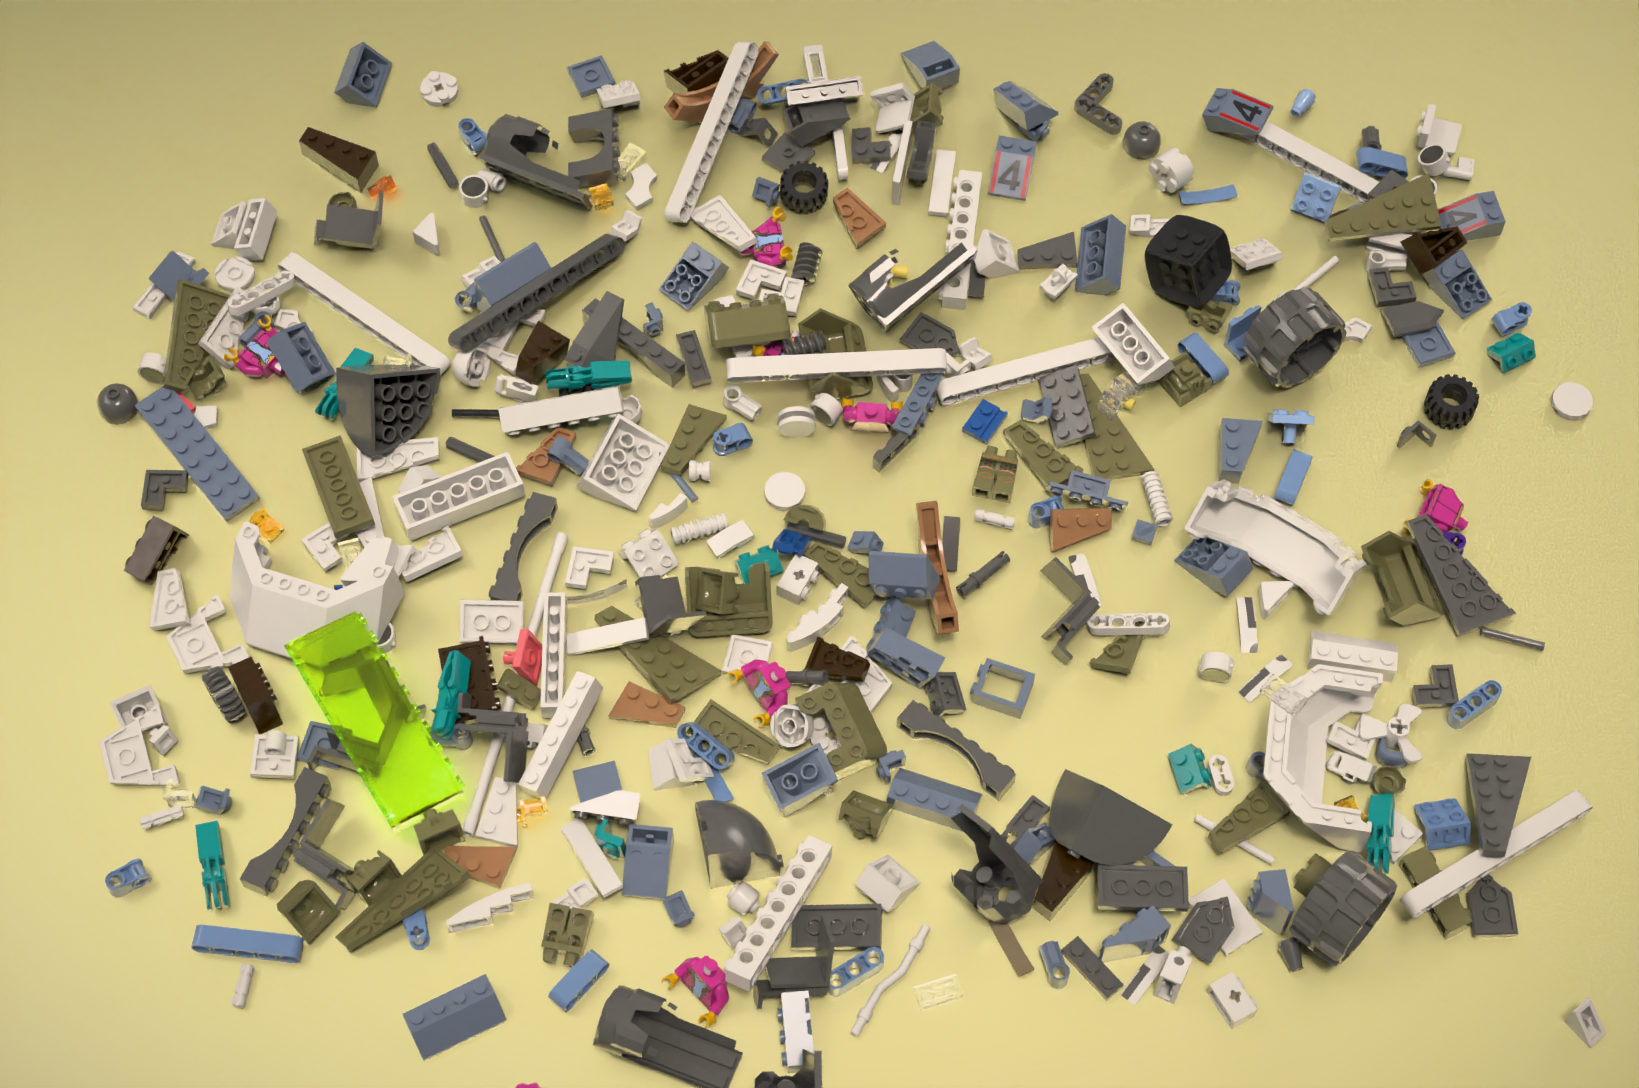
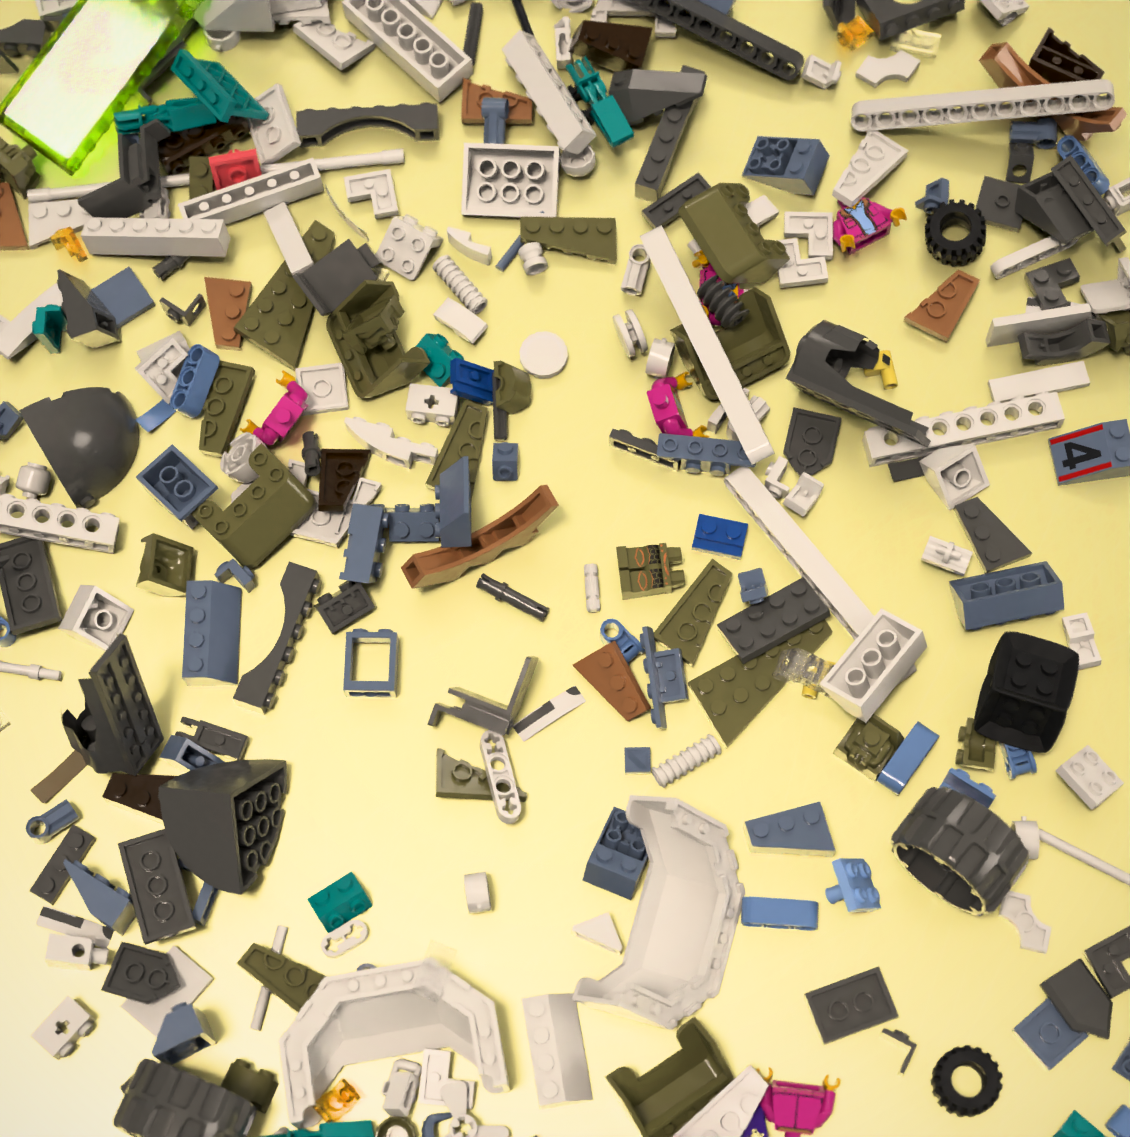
camera: 75 degrees right, 10 degrees up
sand blue slope [622,824,674,899] -> none
sand blue bracket [643,302,663,336] -> none
medium blue piece [713,423,753,456] -> none
dark grey piece [791,242,823,286] -> none
dark grey sticker [942,516,960,571] -> none
white sticker [1236,597,1258,653] -> none
white sticker [1239,654,1293,702] -> none
none -> dark grey bracket [159,293,206,327]
none -> teal fence [171,49,269,123]
none -> dark grey plate [804,966,899,1046]

